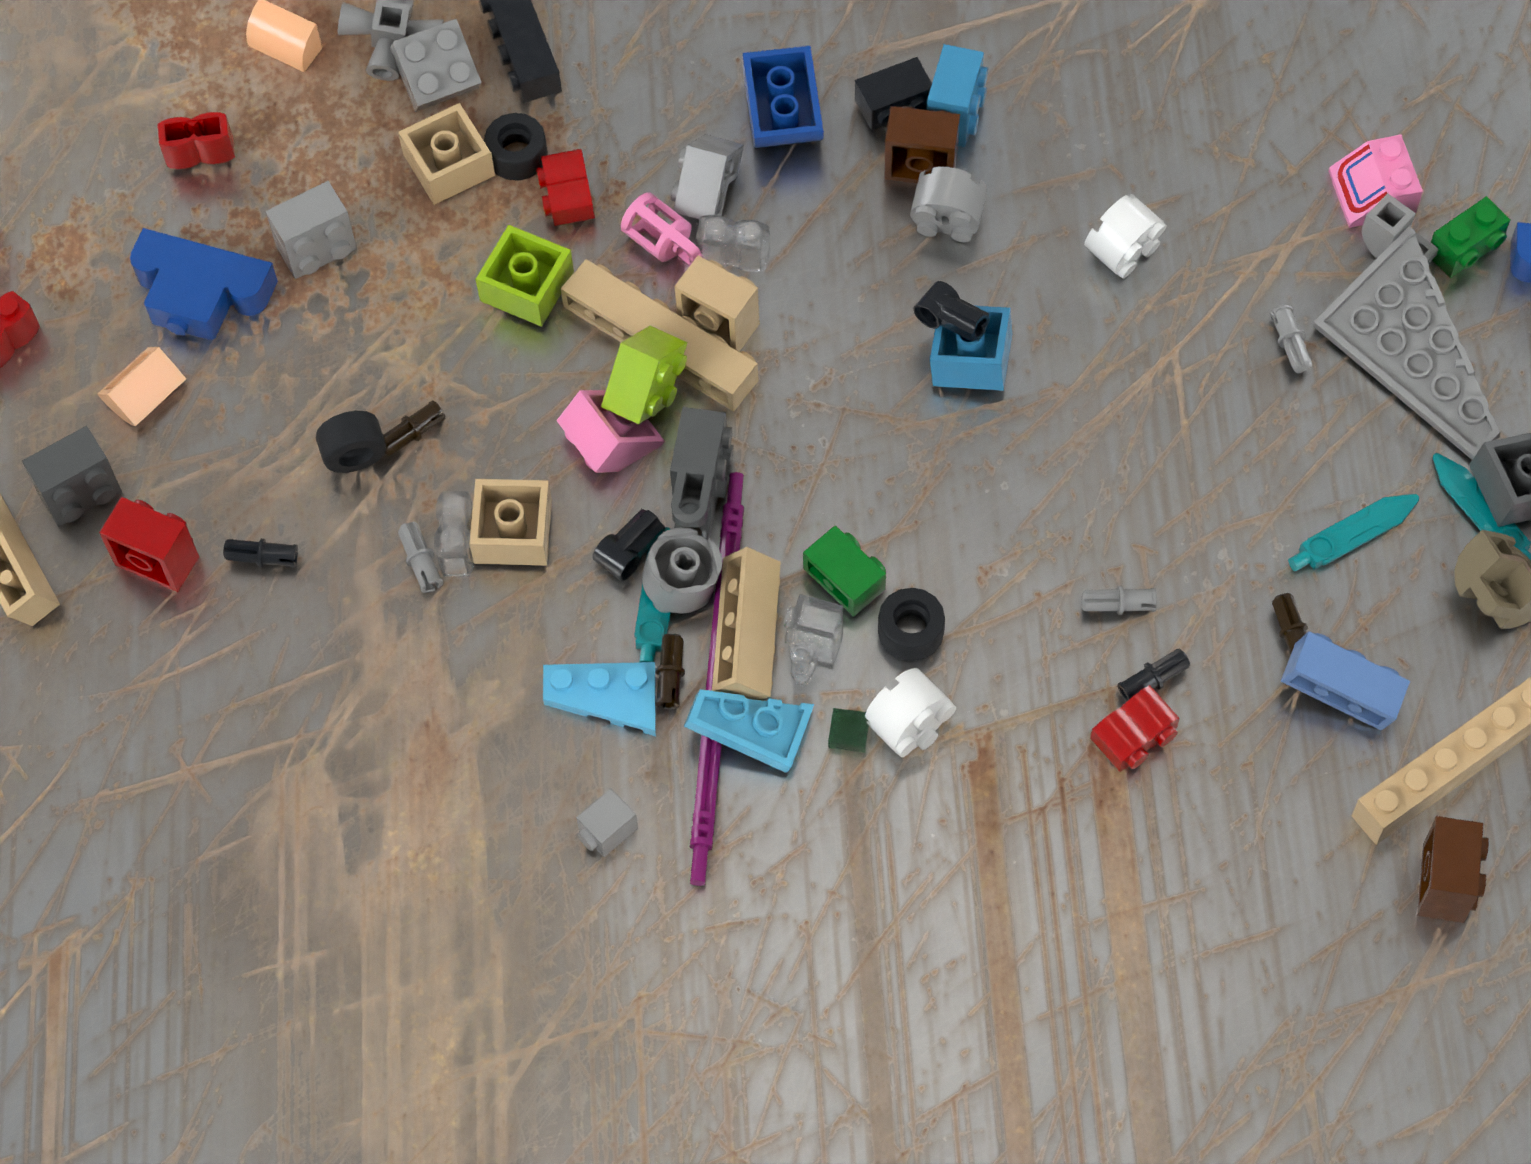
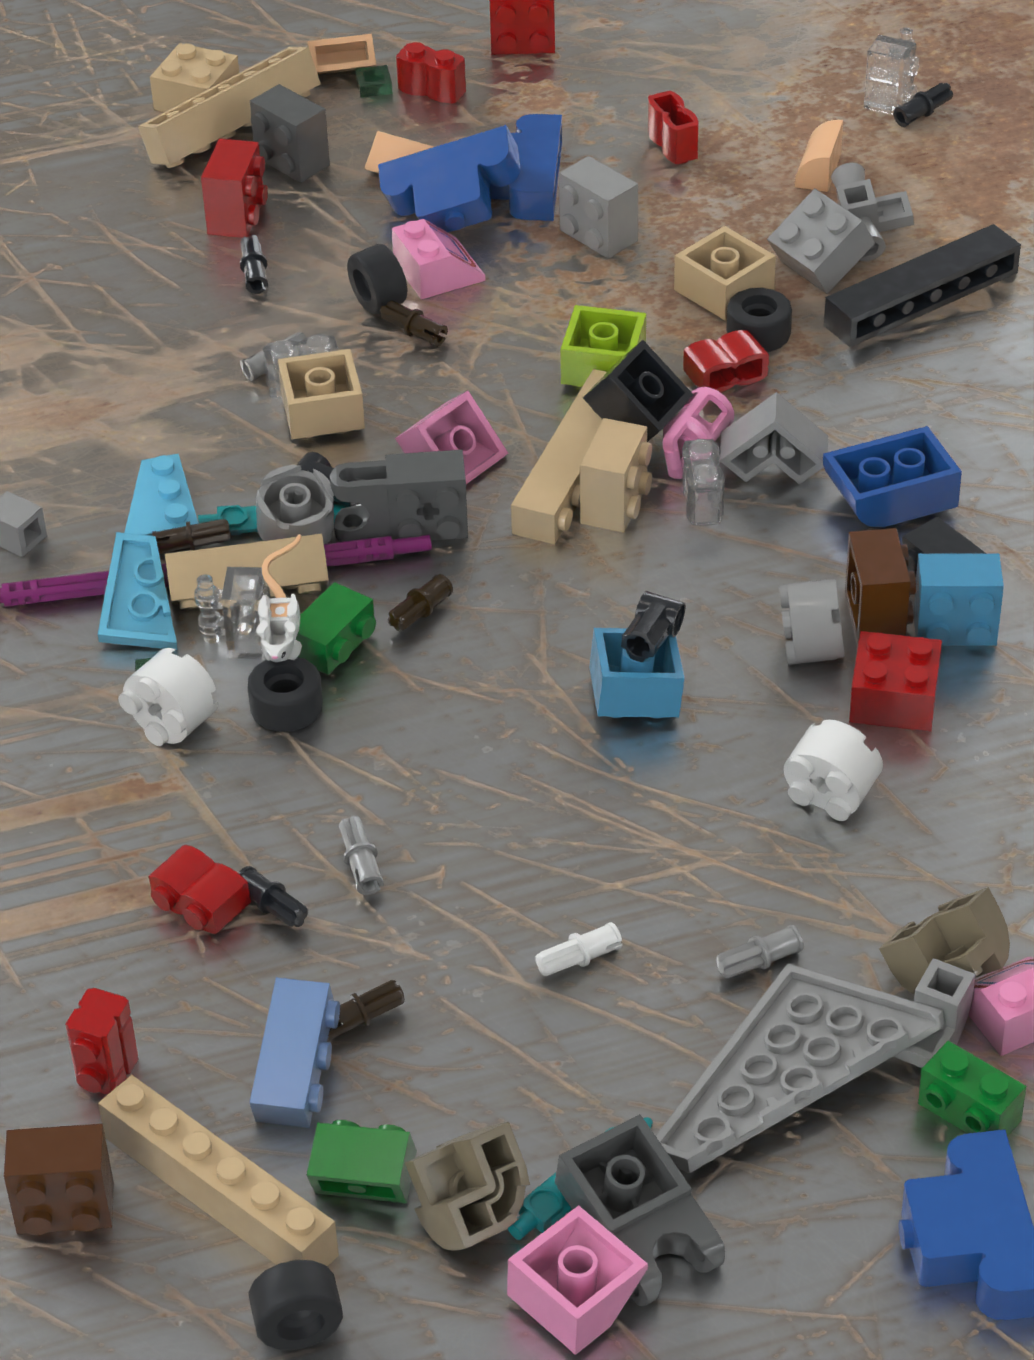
camera: 75 degrees right, 20 degrees down
lime brick [601,326,688,424] -> none
teal piece [1288,494,1419,571] -> none
none -> red brick [65,987,139,1095]
none -> white animal [256,534,302,662]
none -> green brick [306,1120,417,1203]
none -> blue brick [378,125,520,232]
none -> dark brown axle [387,574,453,631]
none -> bright pink slope [392,219,485,300]
none -> white axle [535,922,622,976]
none -> black brick [583,340,694,442]
none -> red brick [849,631,942,732]
none -> dark tan brick [879,887,1010,994]

